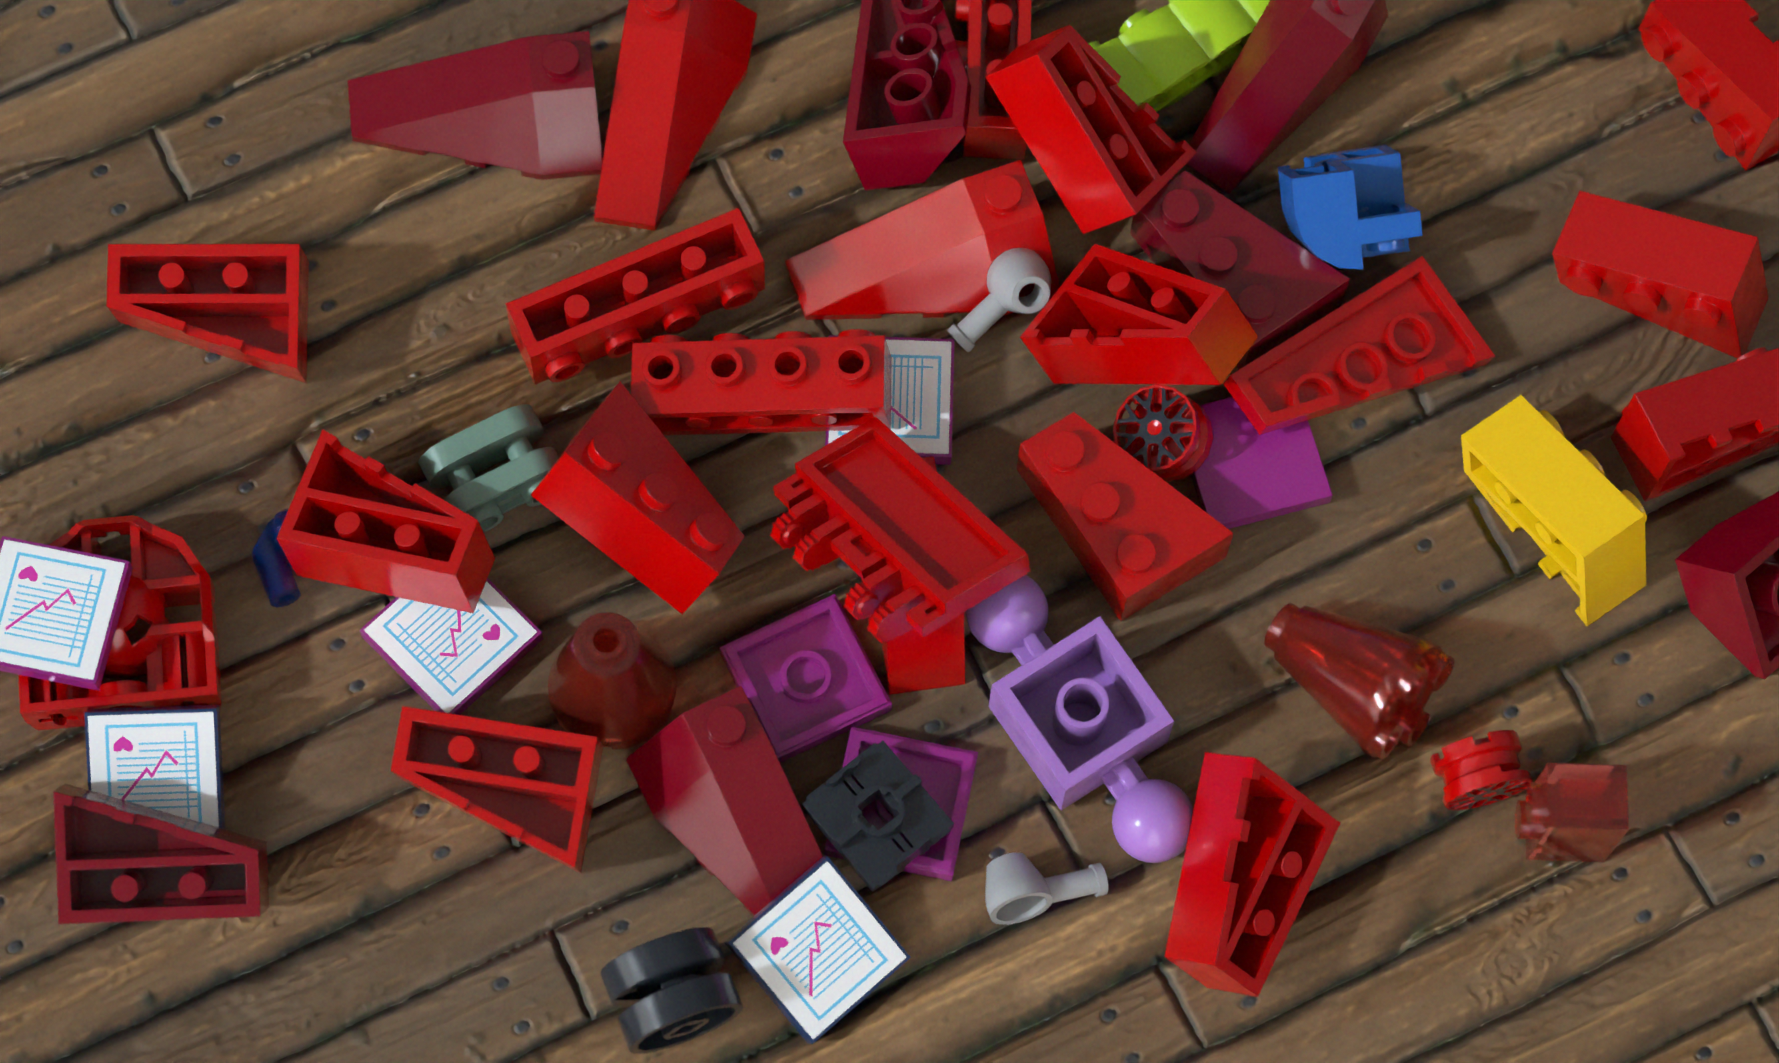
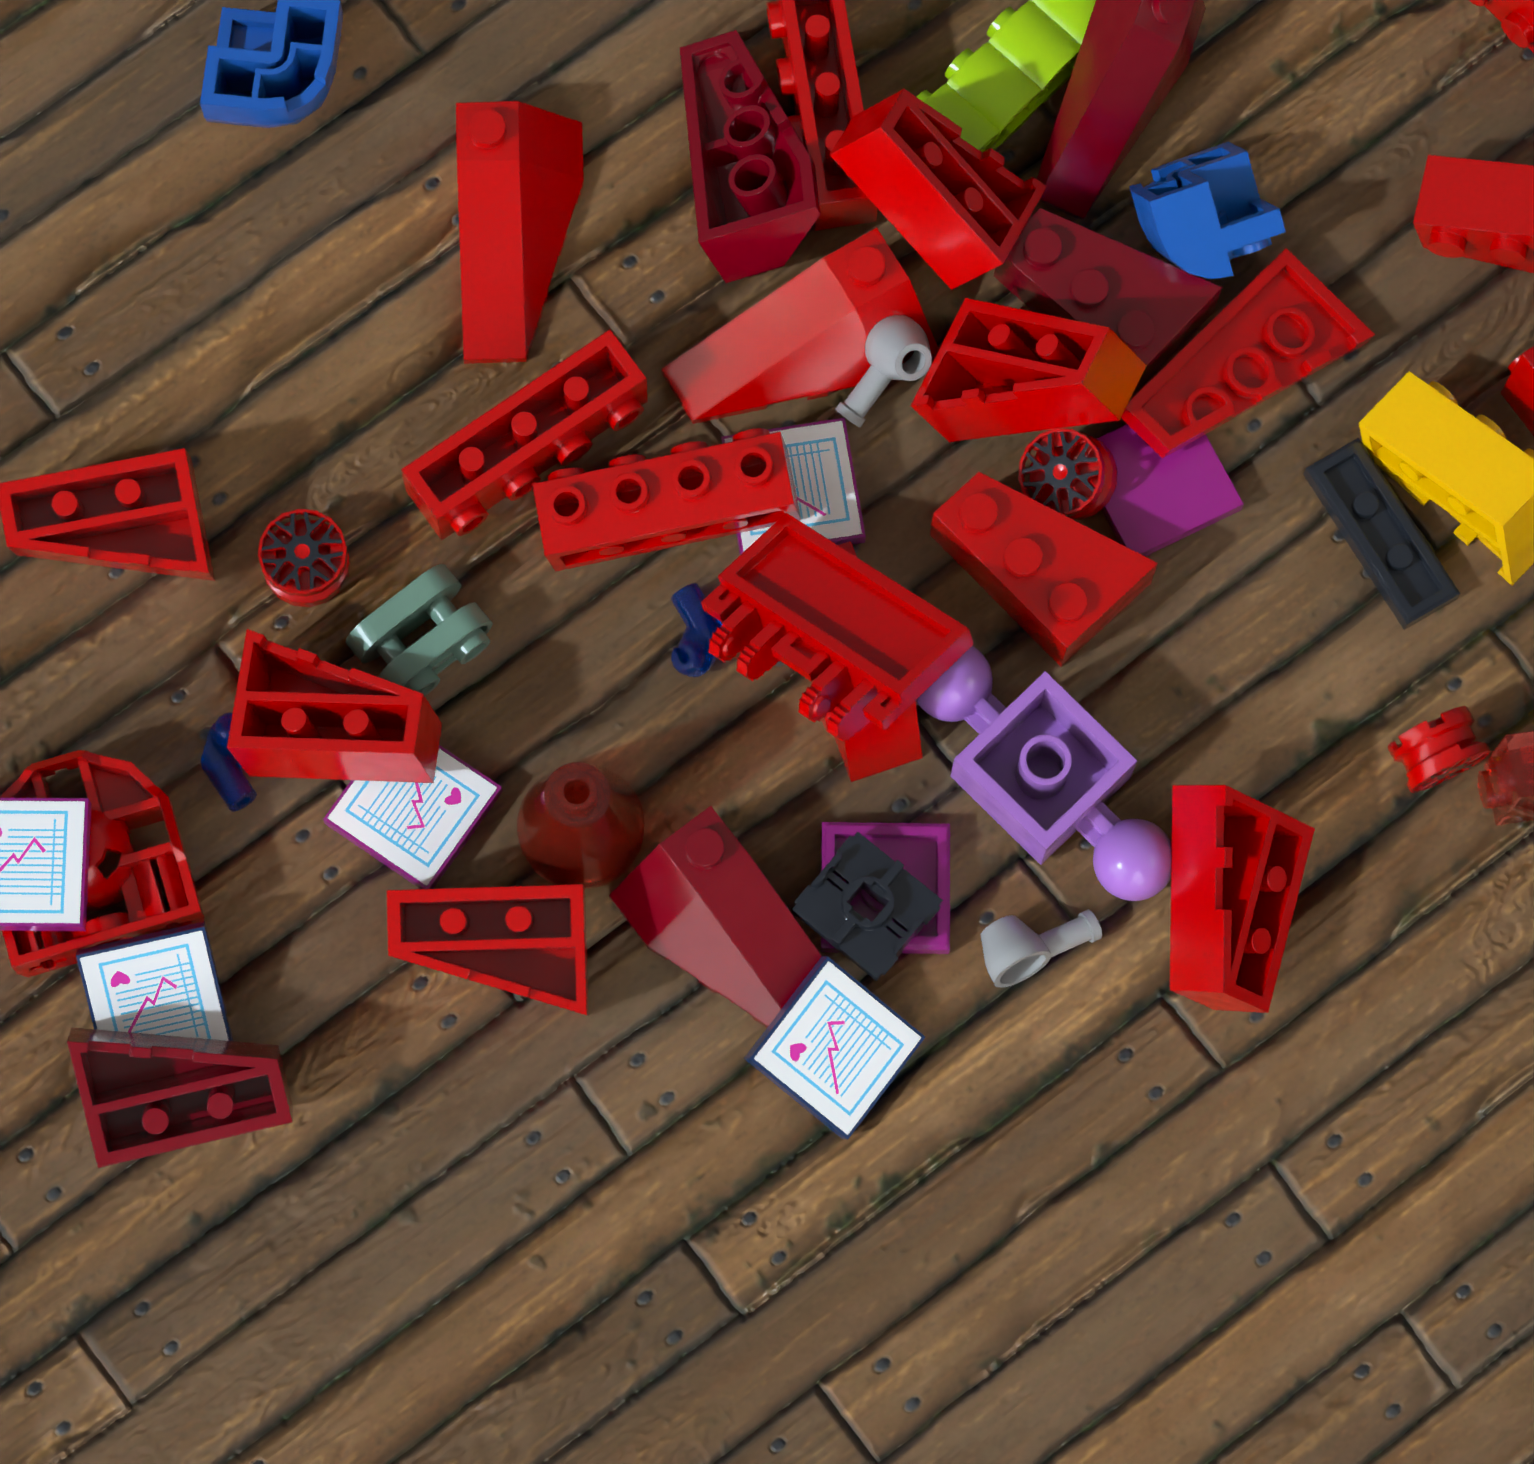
camera: 10 degrees left, 5 degrees up
dark red wedge [347,31,603,180] -> none
red wedge [531,381,745,615] -> none
black wheel [600,927,744,1054] -> none
magenta tile [720,594,892,763] -> none
clear red cone [1264,603,1455,759] -> none
none -> red wheel [258,509,351,607]
none -> clear blue arm [671,583,722,677]
none -> black tile [1303,438,1460,630]

